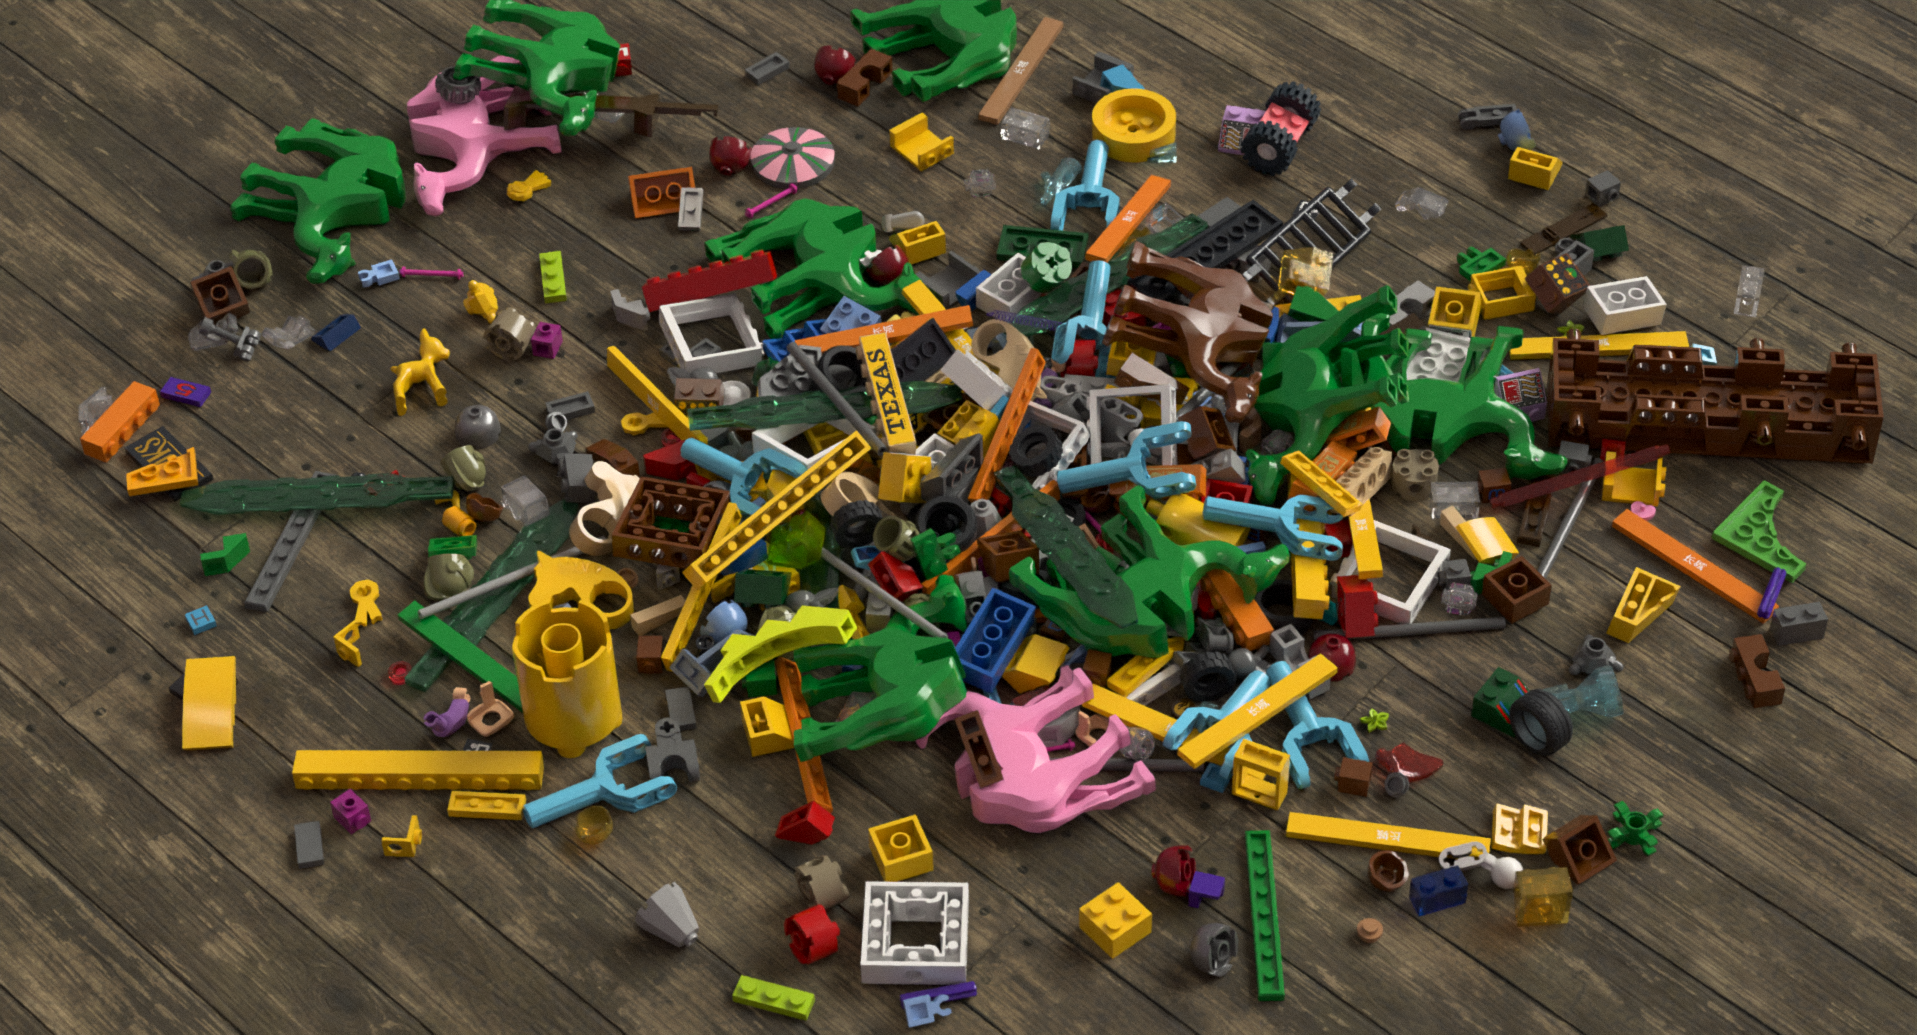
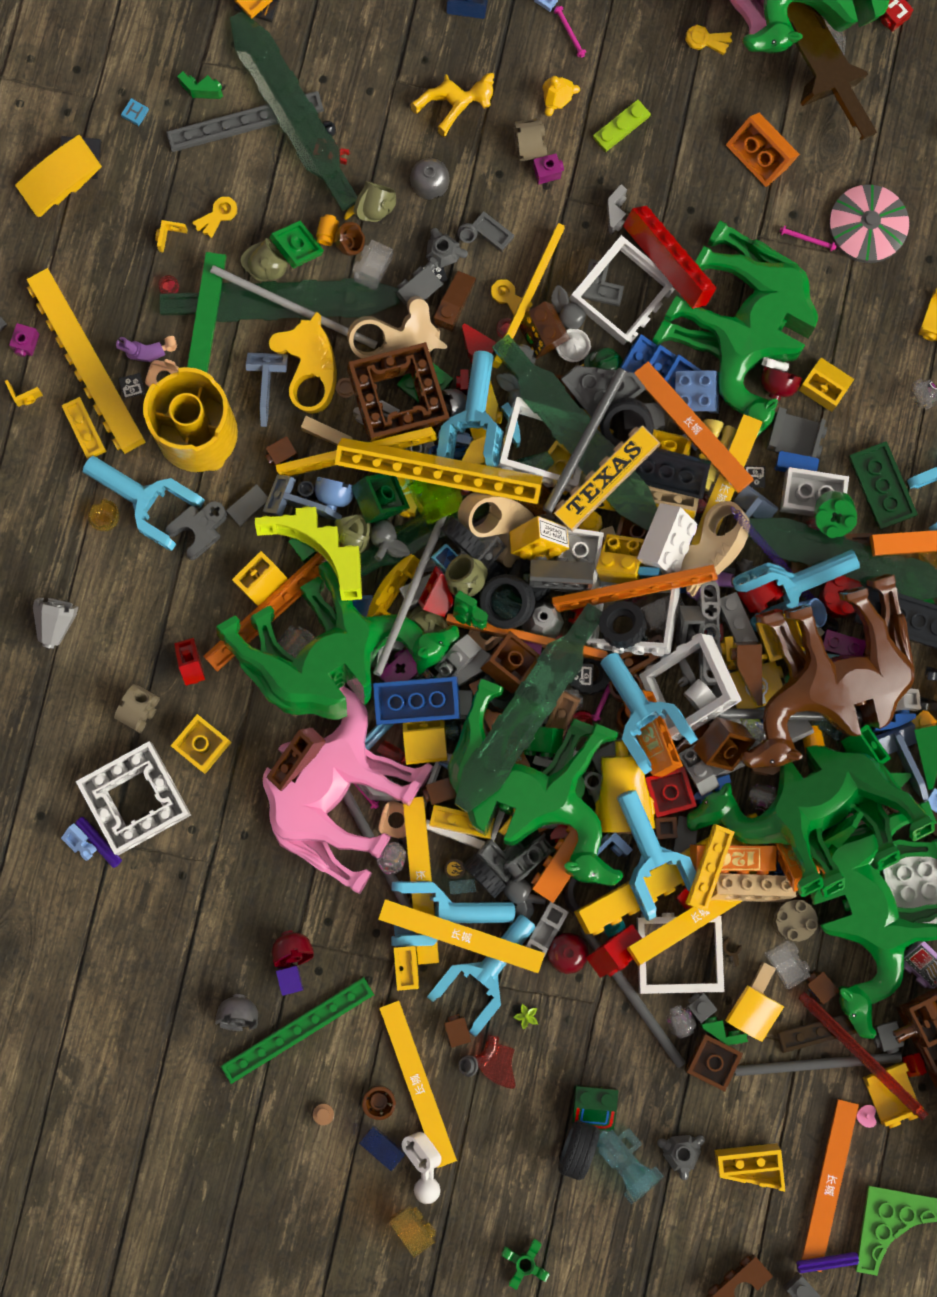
camera: 55 degrees right, 35 degrees up
light grey plate [678,188,703,231] -> none
dark red cylinder [709,136,752,175] -> none
lime plate [732,975,815,1021] -> none
red brick [784,904,840,965] -> none
light grey piece [882,211,925,232] -> none
yellow brick [1079,882,1152,959] -> none
yellow slope [1491,804,1548,854] -> none
reddish brown slope [1542,815,1617,884] -> none

